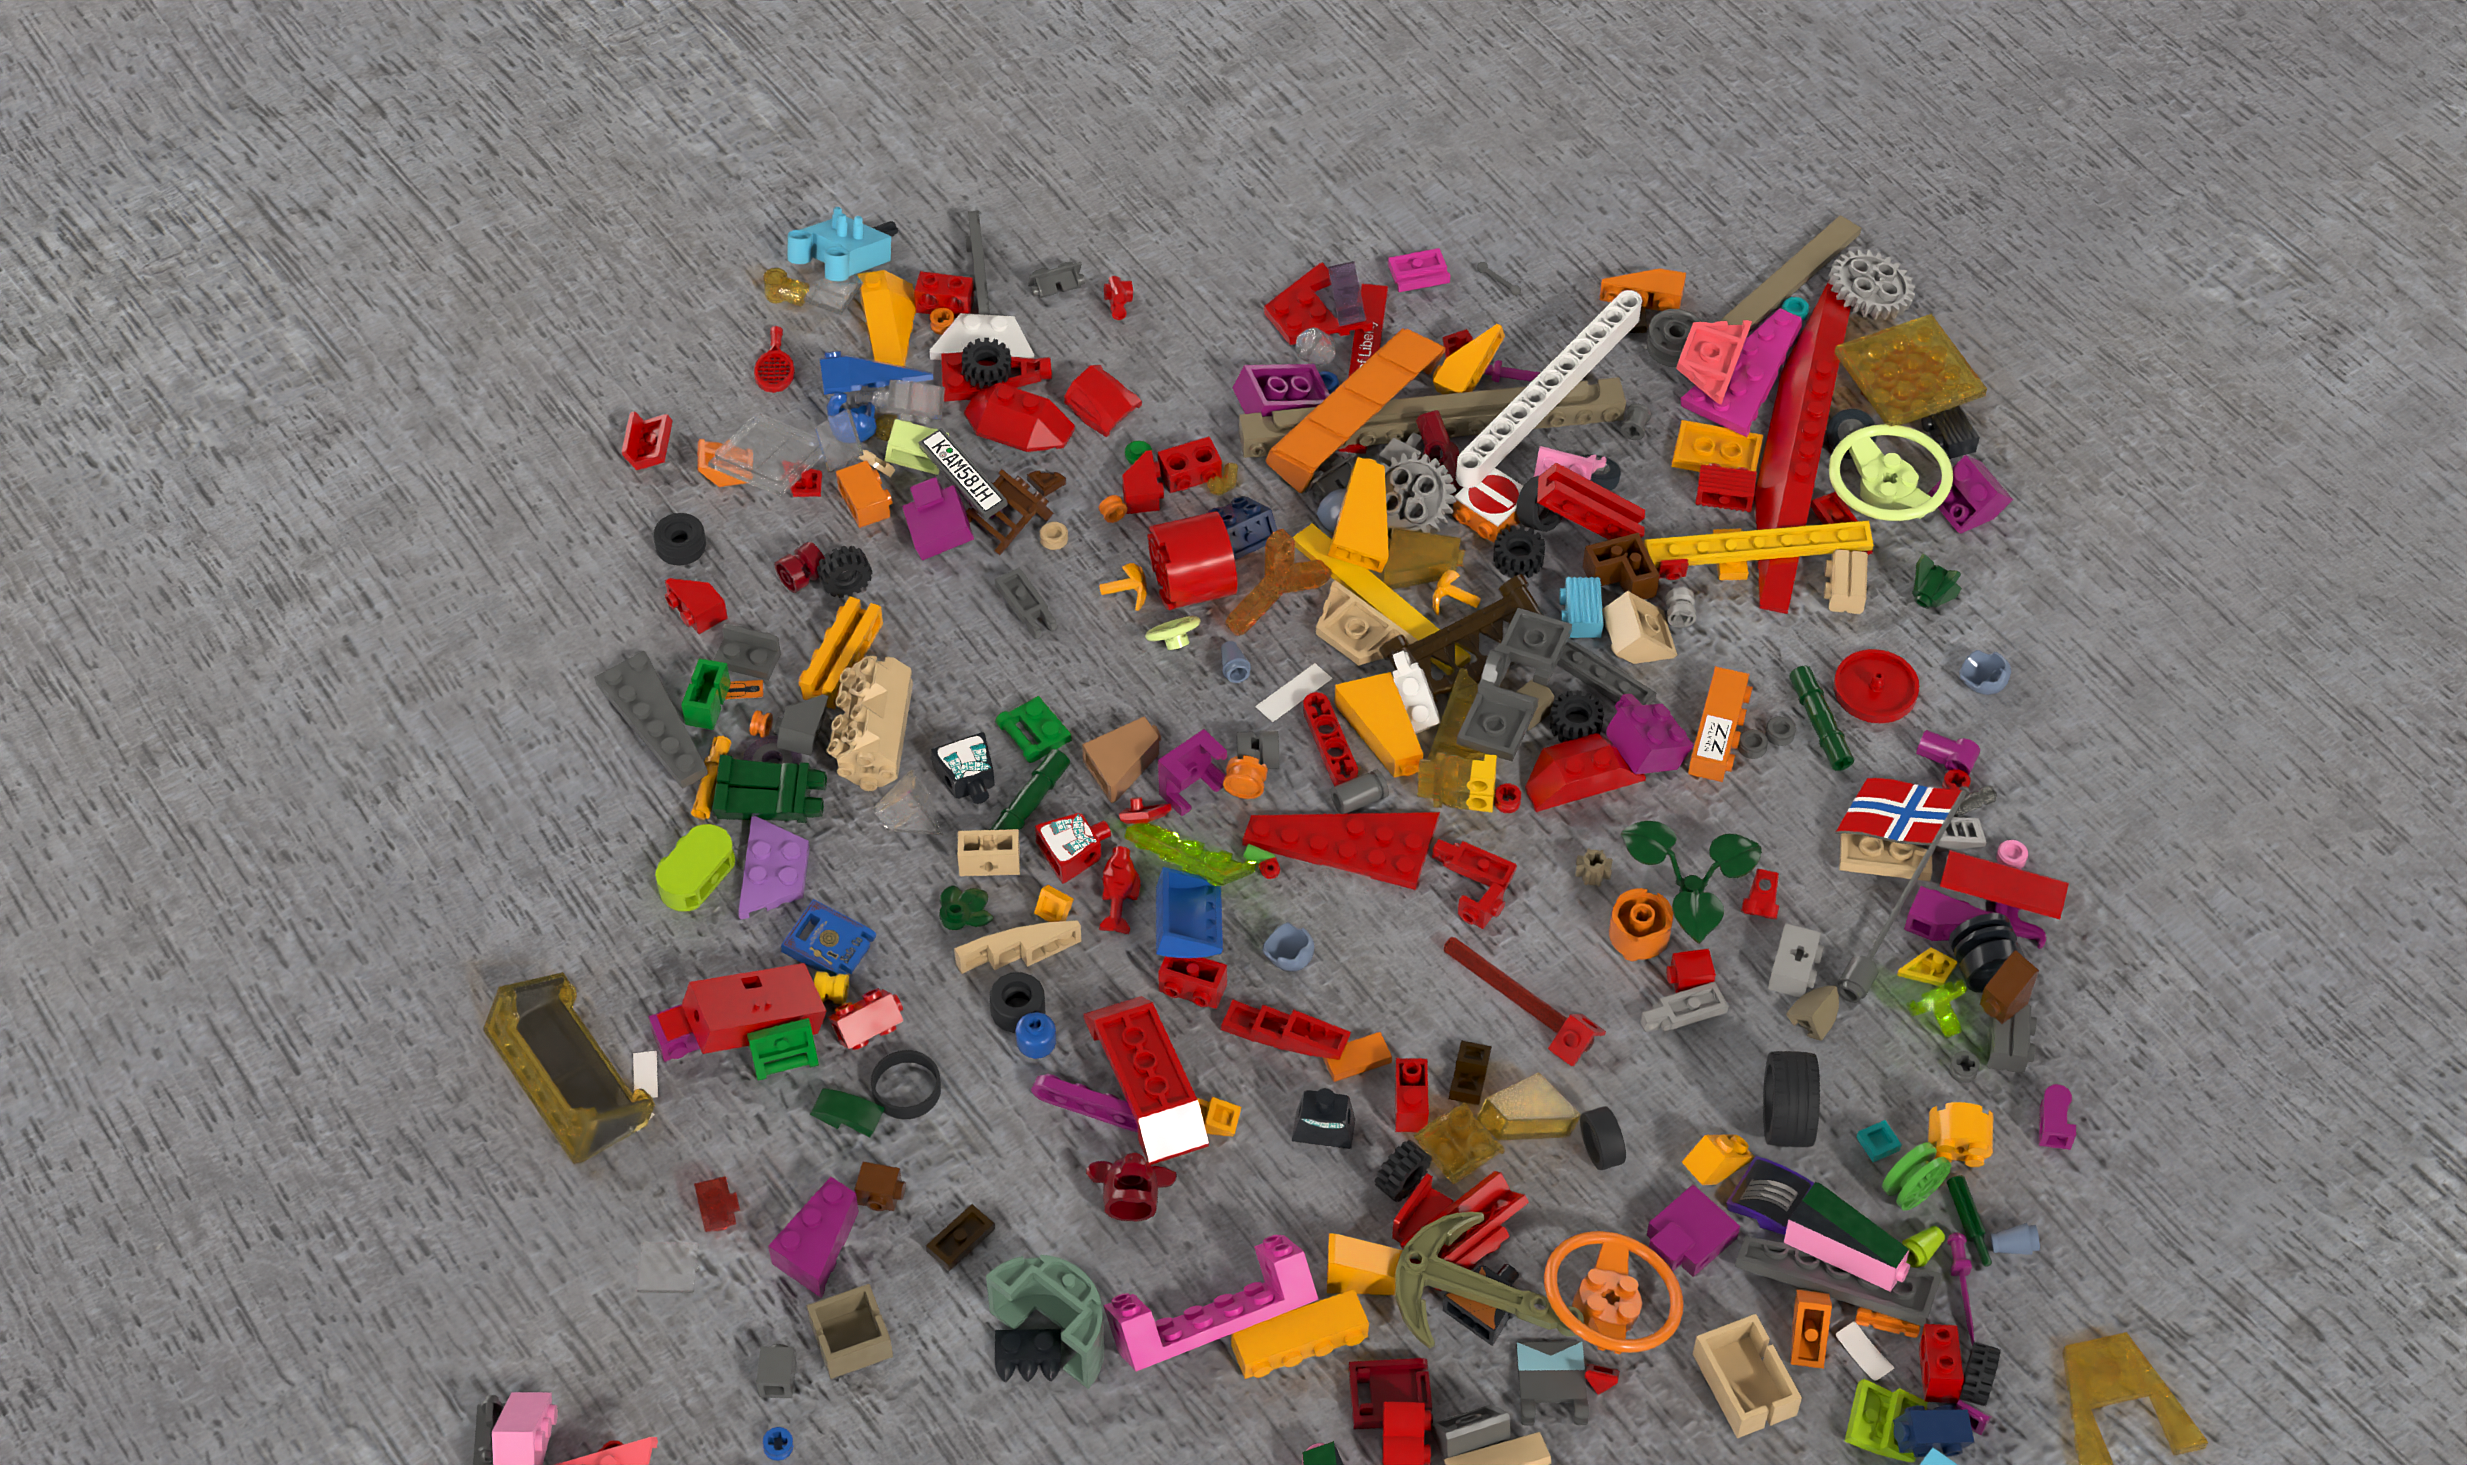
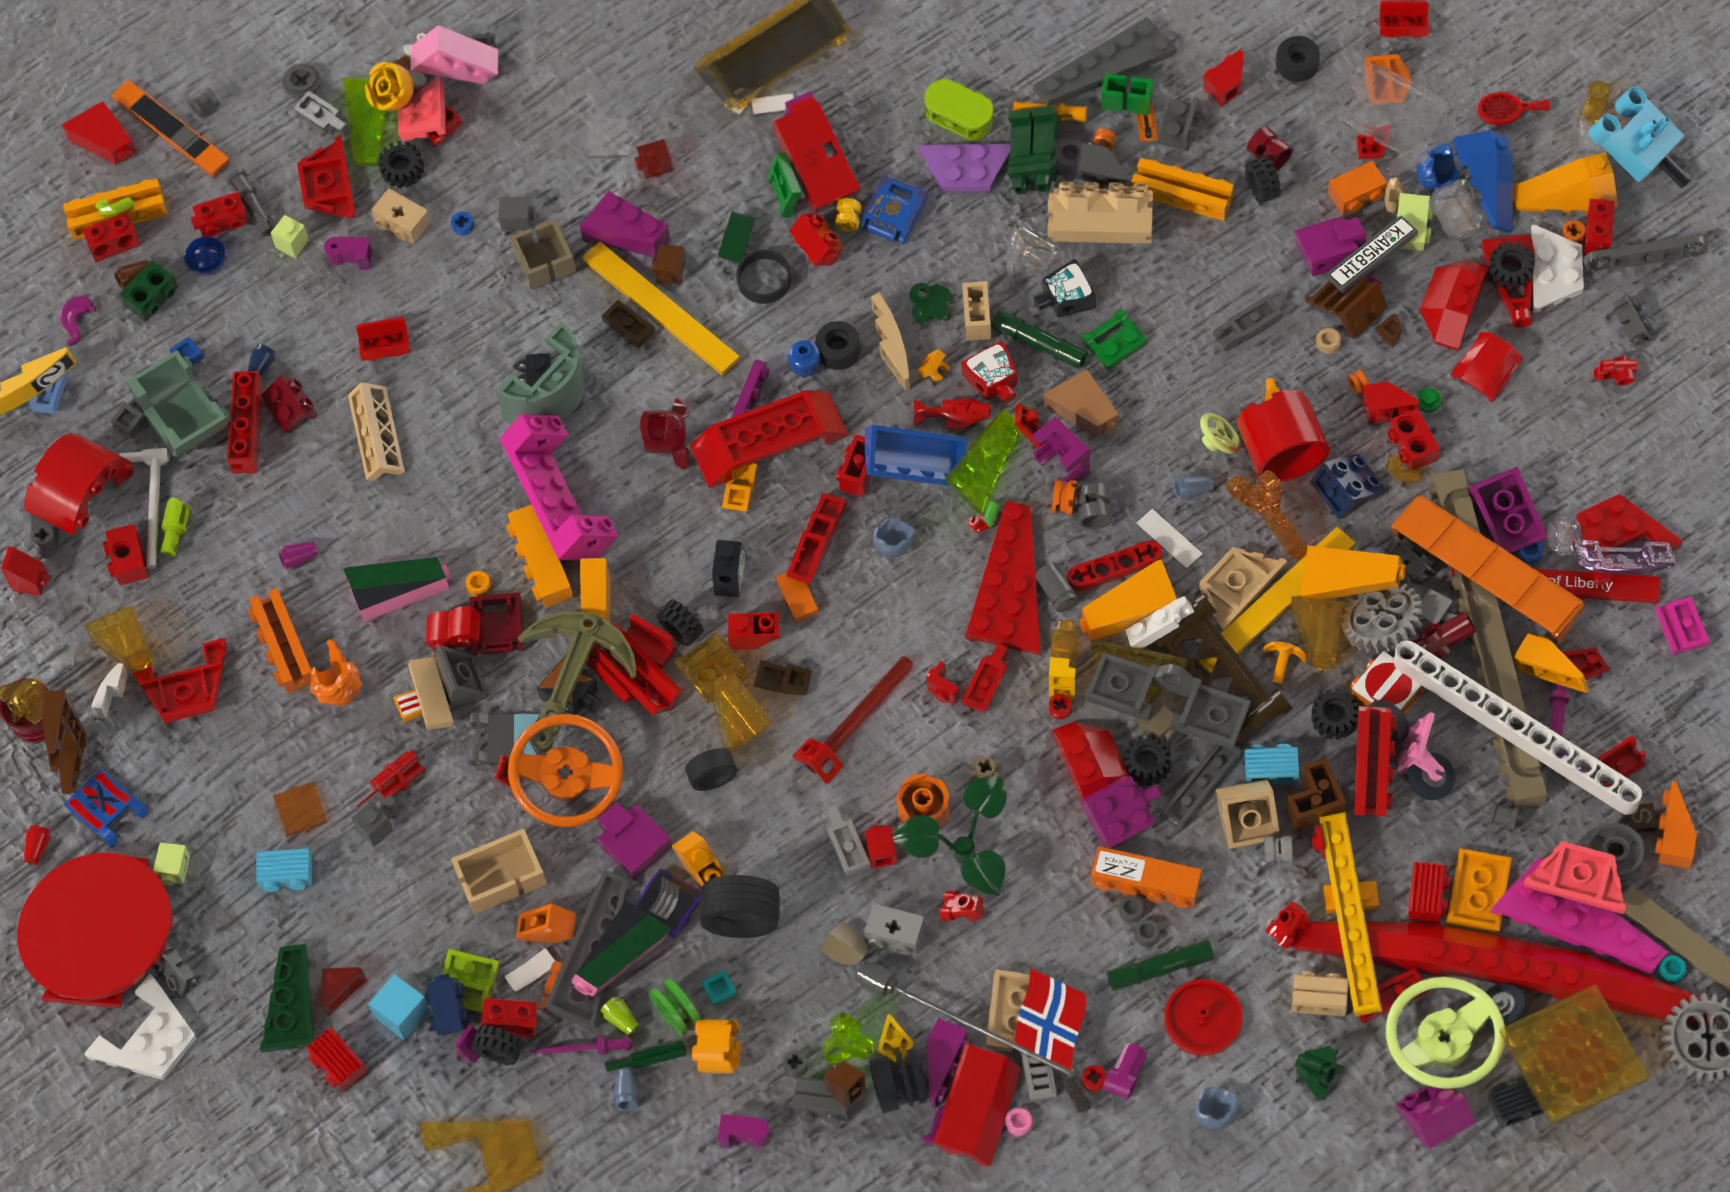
camera: 95 degrees right, 10 degrees up
none -> light orange tile [465,571,492,597]
none -> yellow tile [582,241,740,376]
none -> red plate [1265,901,1309,949]
none -> red hinge [1588,735,1646,787]

